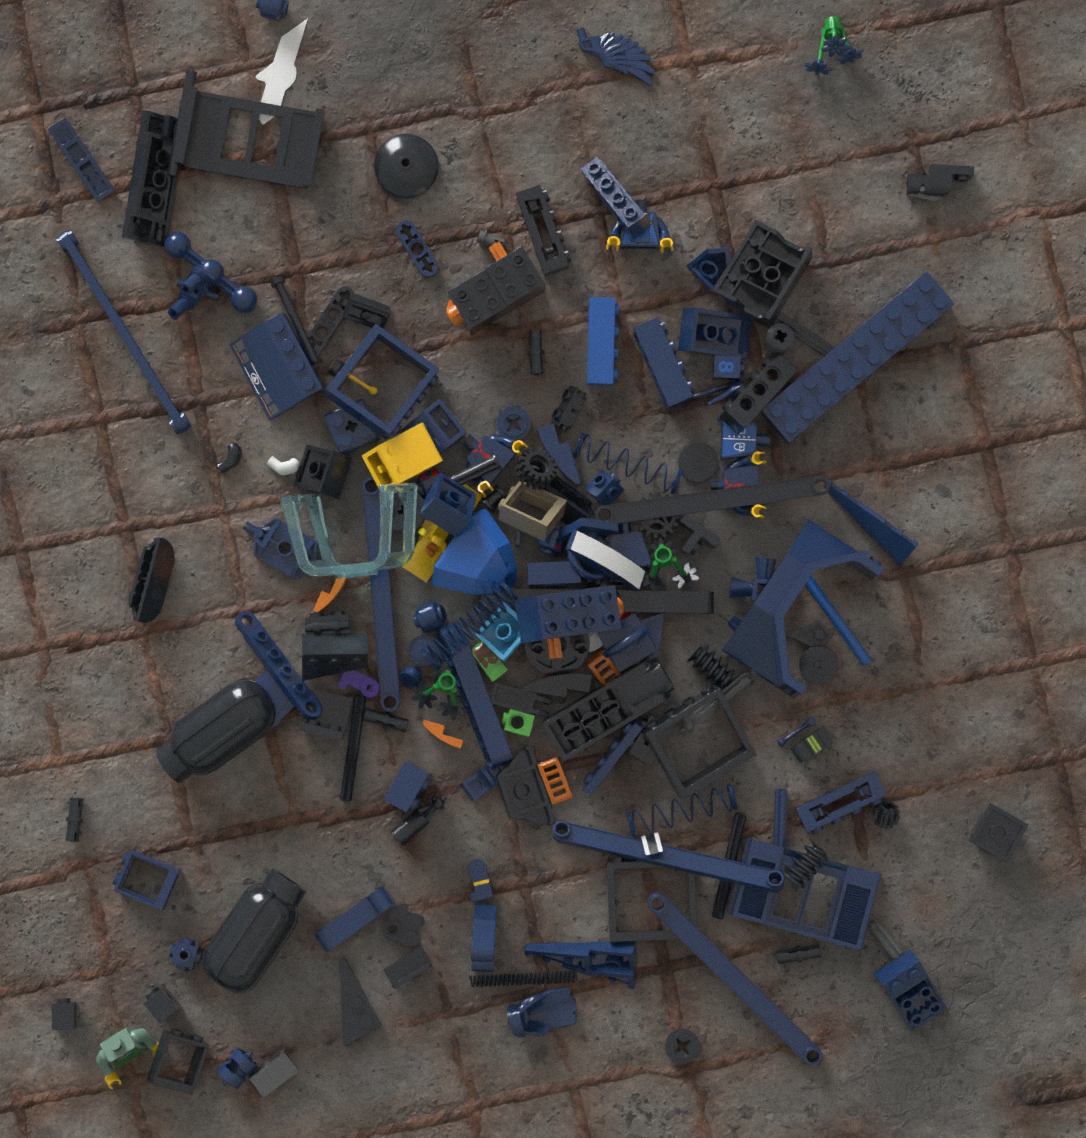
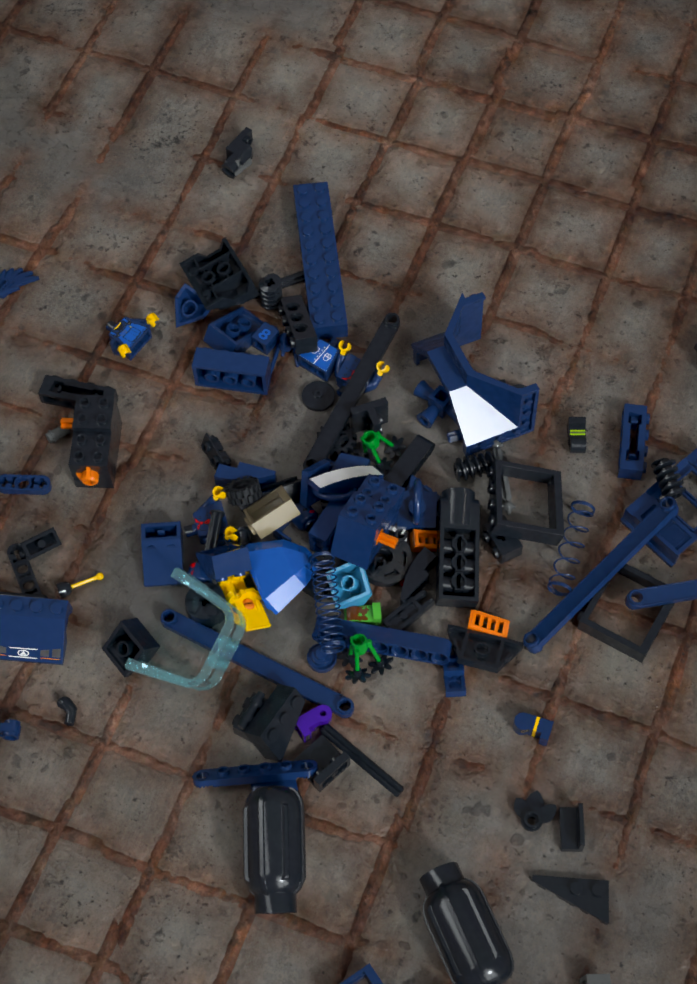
camera: 55 degrees left, 25 degrees down
black brick [129,537,175,623] -> none
dark blue plate [242,518,329,579] -> none
white arm [266,456,300,476] -> none
orange slope [313,574,347,613] -> none
dark blue beam [315,885,396,952] -> none
dark blue window [324,324,439,441] -> none
dark blue brick [324,399,380,455] -> none
yellow slope [362,423,443,494] -> none
black pin [364,708,409,733] -> none
dark blue brick [383,761,433,813] -> none
black wheel [391,795,447,846] -> none
dark blue tile [399,666,422,689] -> none
dark blue head [413,602,447,633] -> none
orange slope [423,720,464,749] -> none
black piece [469,970,578,988] -> none
dark blue connector [471,904,497,972] -> none
dark blue gear [496,407,531,441] -> none
bright green brick [501,709,535,737] -> none
dark blue hair [507,988,577,1038] -> none
dark blue wedge [524,941,638,989] -> none
black pin [527,330,545,375] -> none
dark blue piece [573,432,683,494] -> none
dark blue brick [581,157,650,239] -> none
dark blue wing [583,716,643,796] -> none
dark blue brick [585,469,624,506] -> none
blue brick [587,297,619,386] -> none
sticker [641,832,663,855] -> none
black axle [712,812,746,919] -> none
dark blue axle [773,789,788,848] -> none
dark blue hinge [777,717,816,747] -> none
dark blue plant [805,16,864,75] -> none
blue piece [805,575,872,666] -> none
dark blue wedge [824,479,919,566] -> none
black gear [873,800,900,829] -> none

